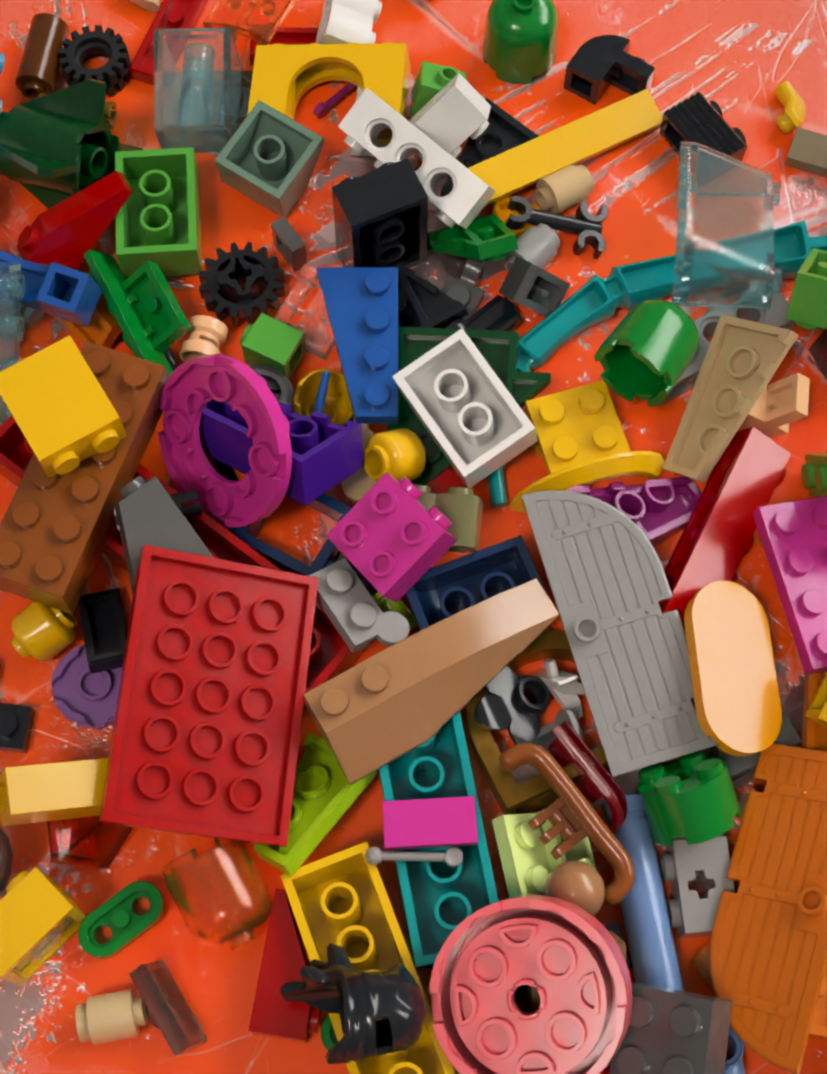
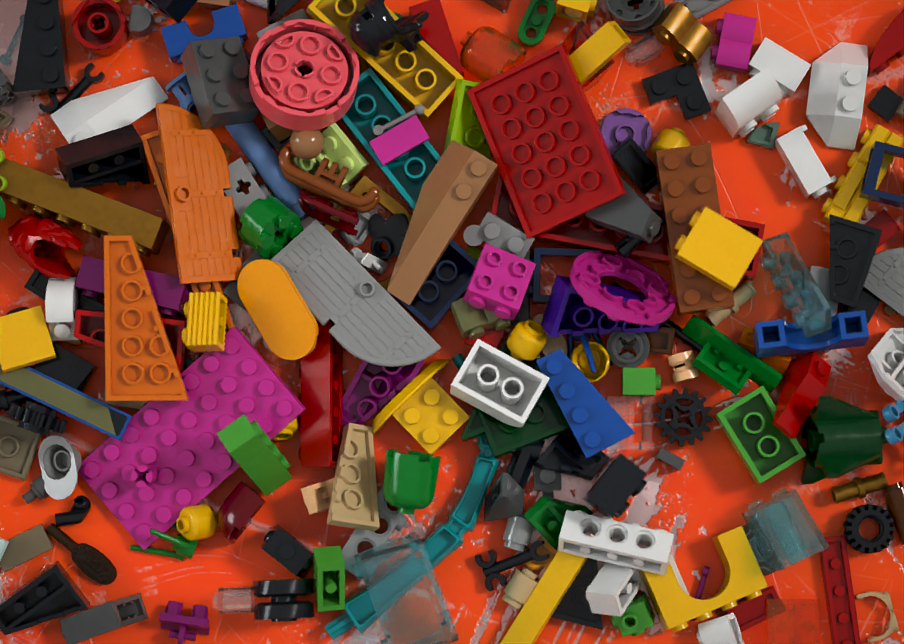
camera: 160 degrees right, 15 degrees up
sand green slope [214,100,324,218] -> none

